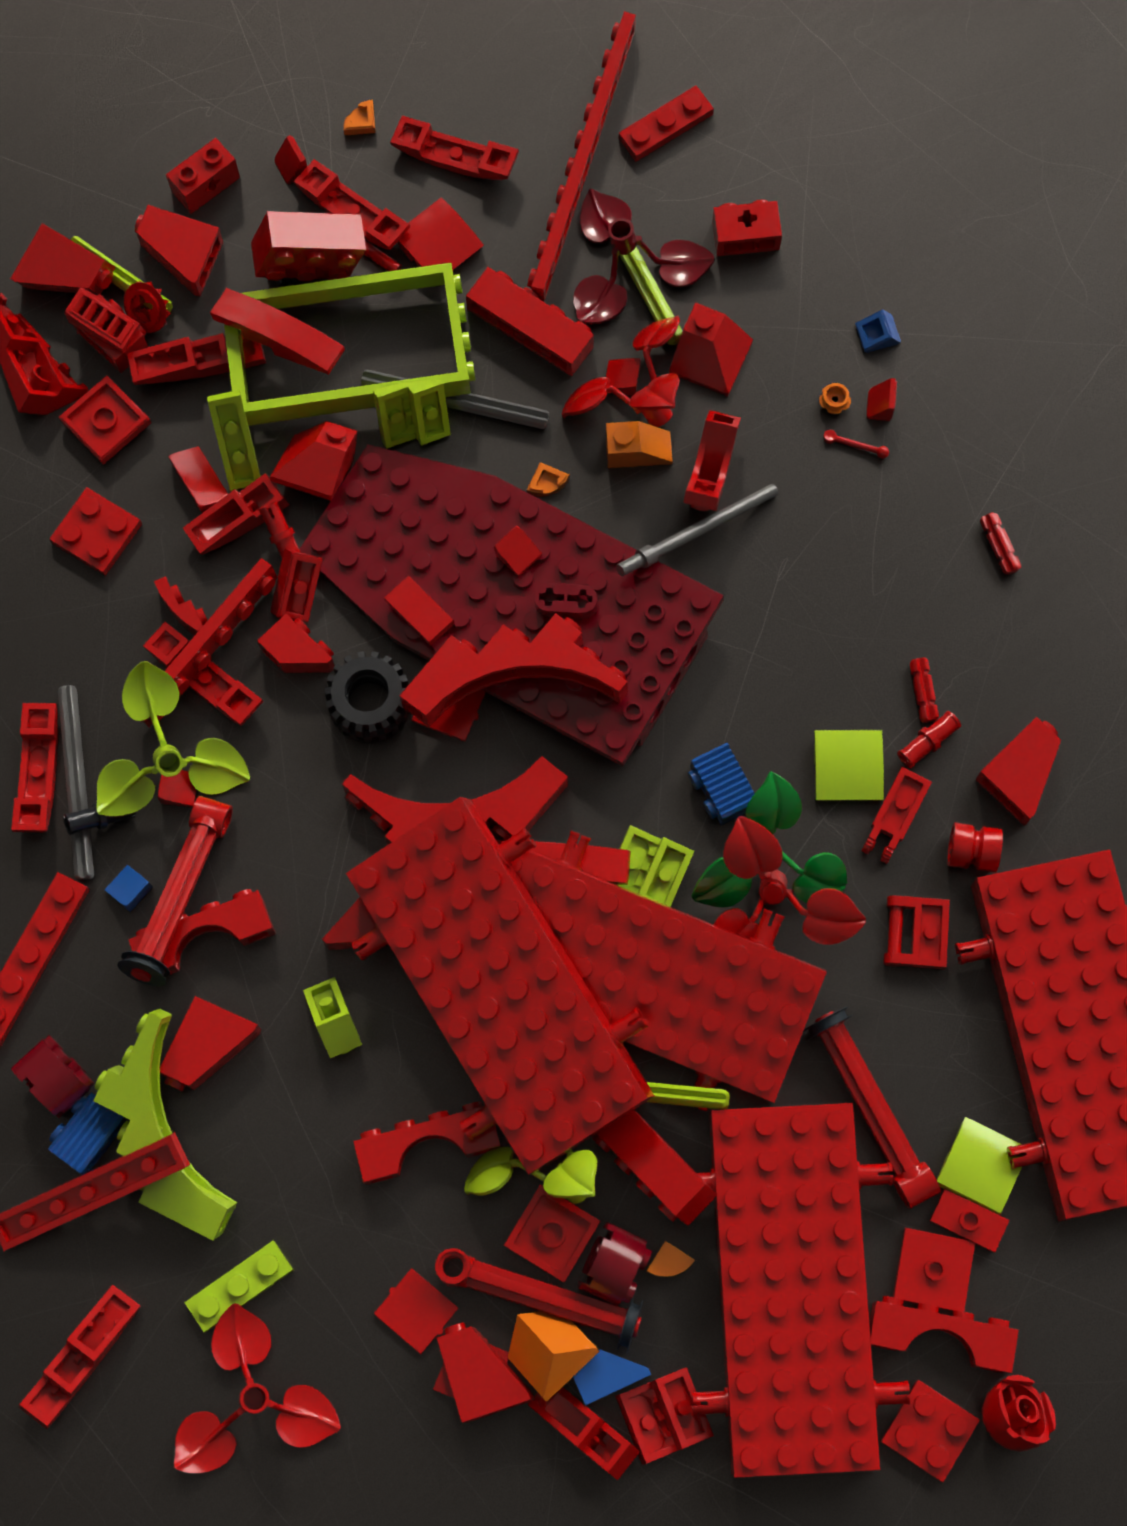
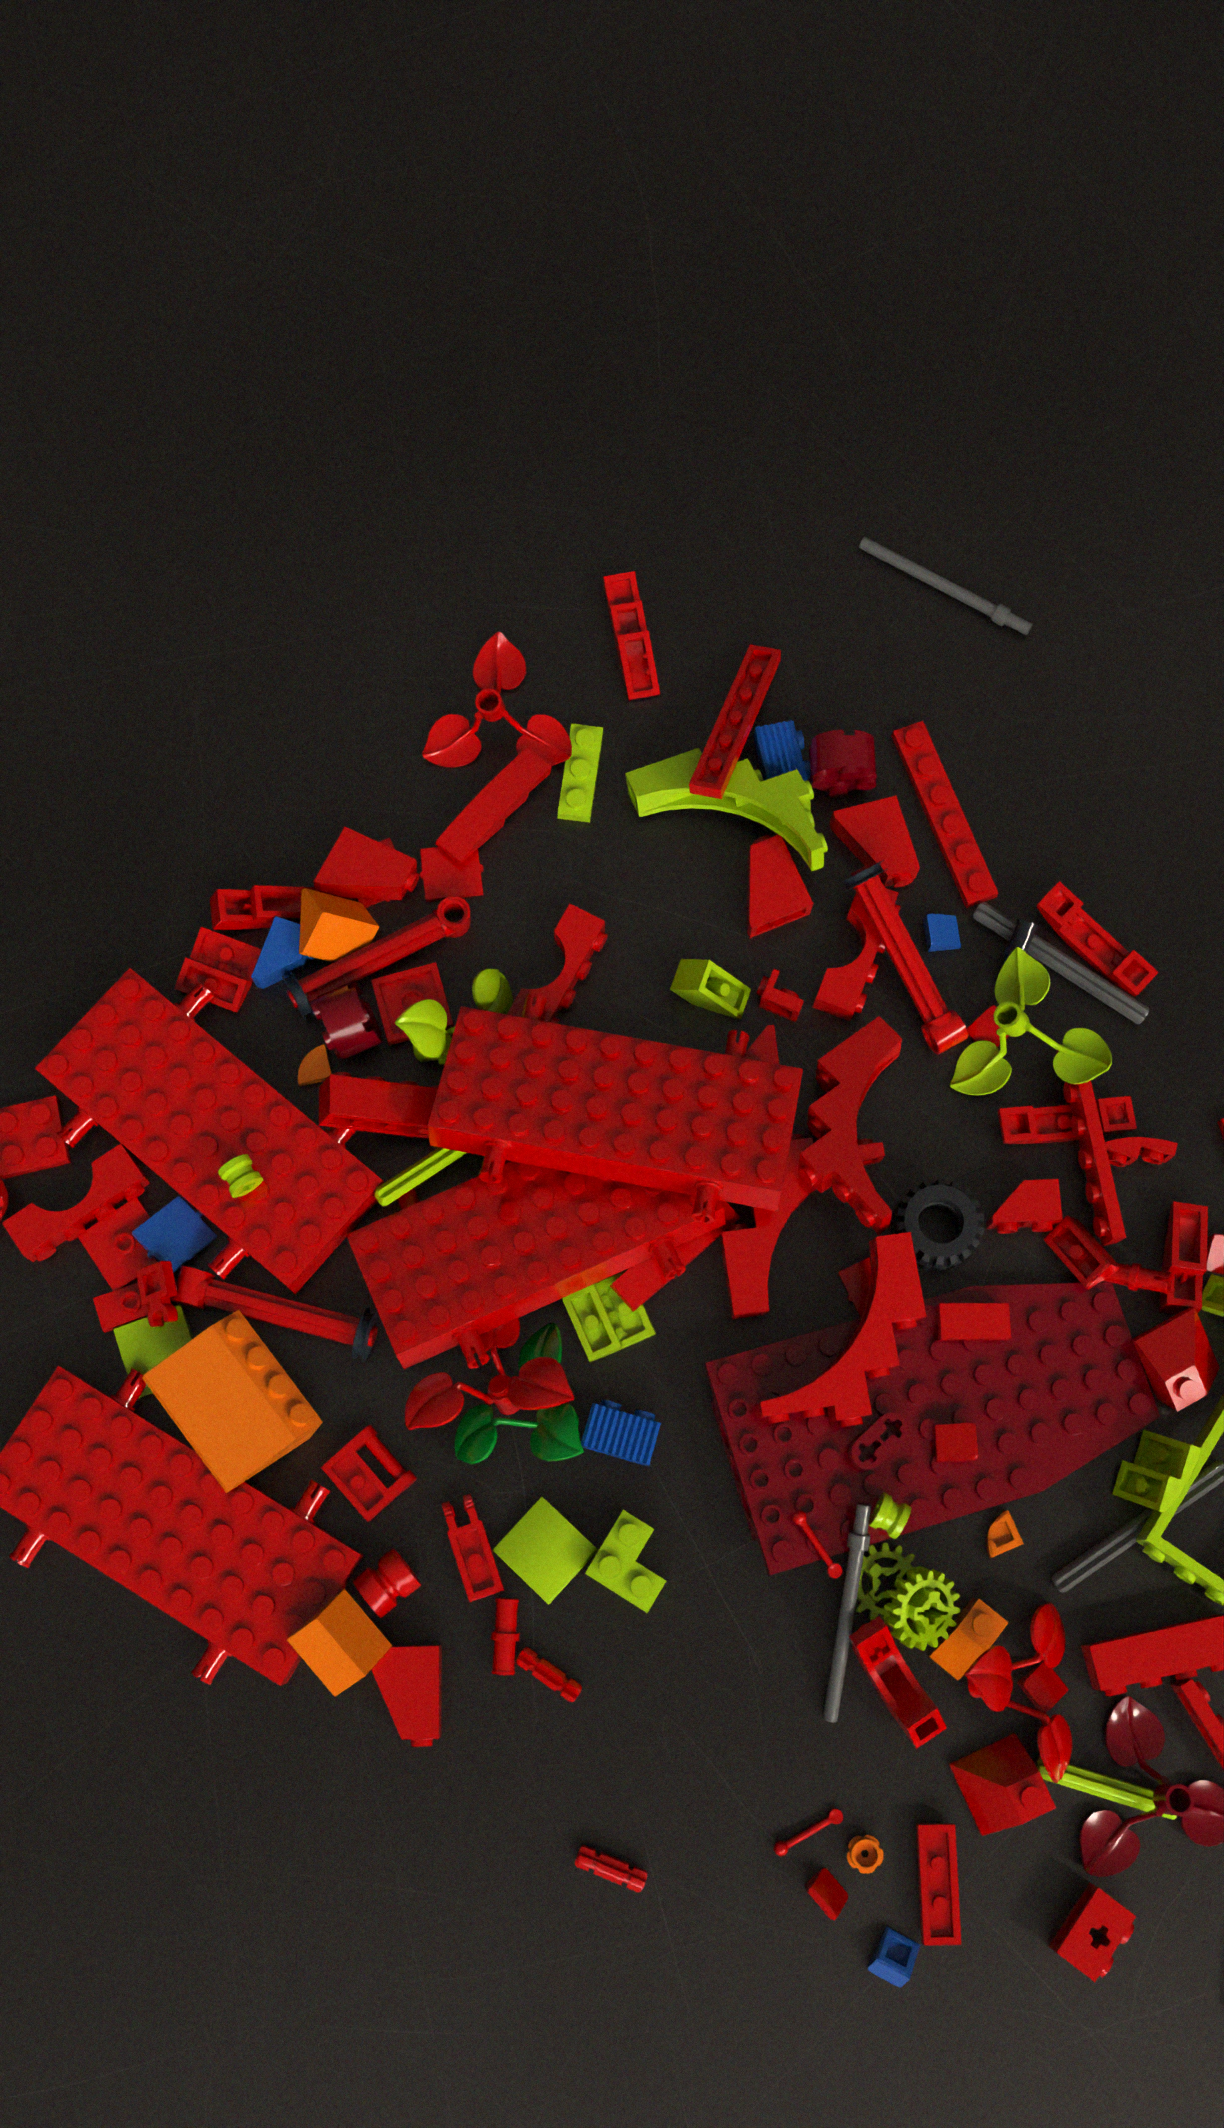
camera: 130 degrees right, 0 degrees up
none -> blue piece [132,1196,217,1273]
none -> red plate [136,1261,178,1327]
none -> orange slope [142,1310,323,1493]
none -> lime wheel [218,1154,263,1198]
none -> orange slope [287,1588,392,1697]
none -> red slope [435,747,552,865]
none -> lime brick [585,1510,666,1613]
none -> red bracket [756,968,804,1022]
none -> red hinge [792,1510,842,1578]
none -> red arch [798,1016,902,1235]
none -> red slope [829,795,920,887]
none -> lime gear [856,1543,920,1622]
none -> lime wheel [869,1492,912,1539]
none -> lime gear [884,1566,961,1651]
none -> red plate [916,1823,962,1946]

